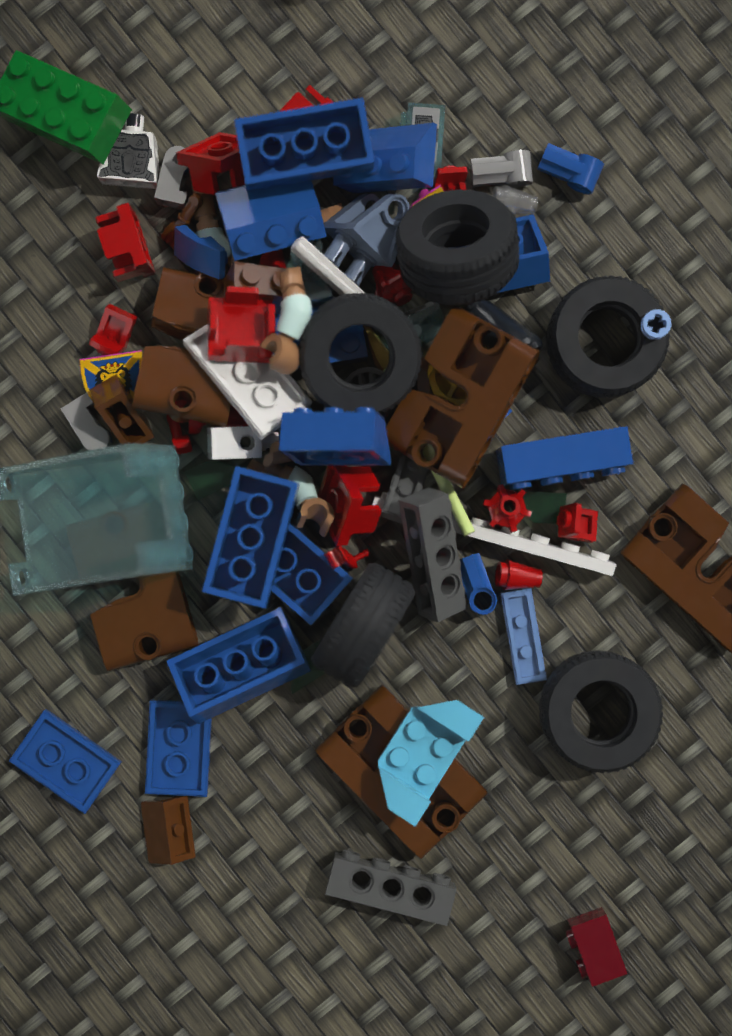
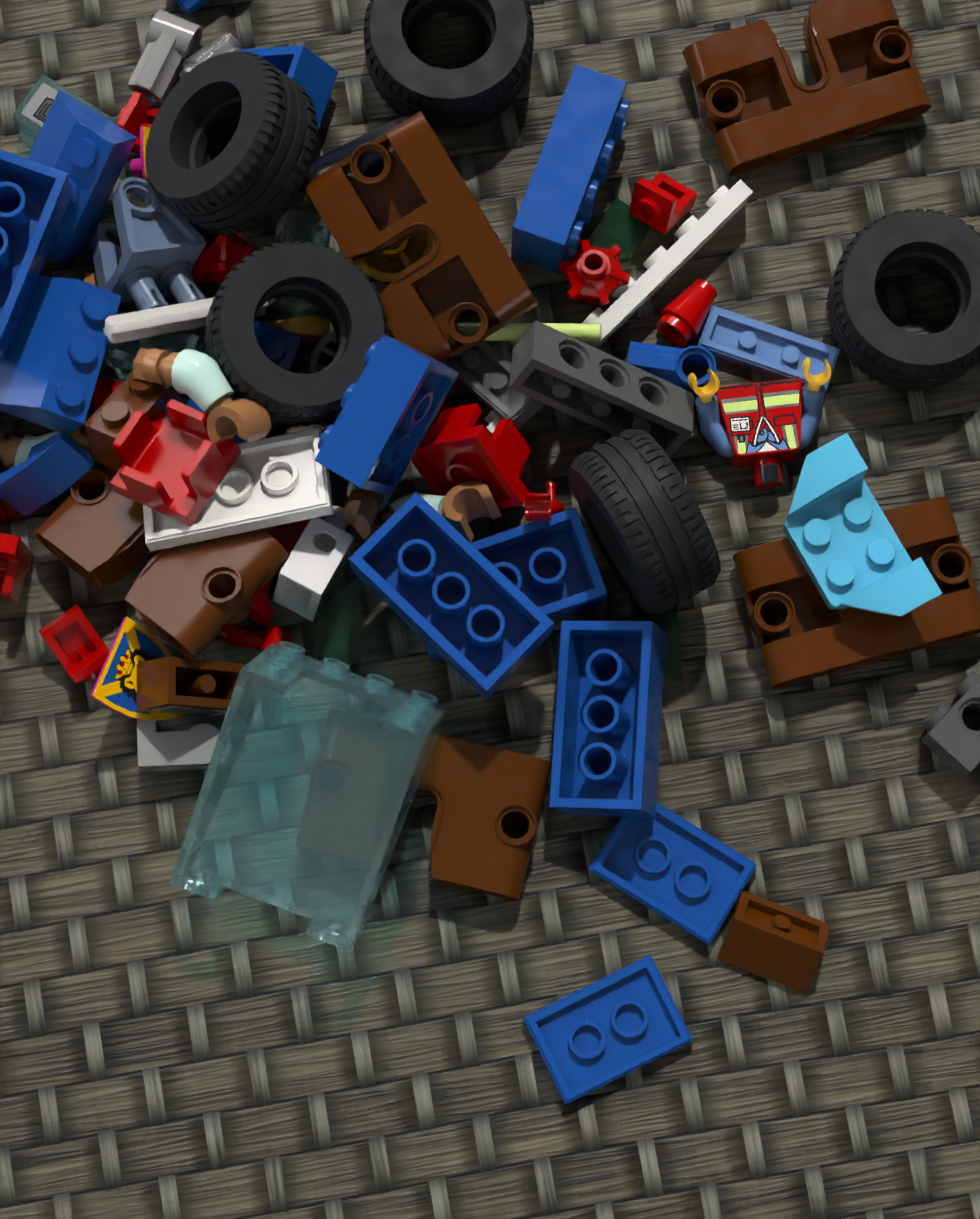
camera: 65 degrees left, 10 degrees down
none -> torso [687,357,832,489]

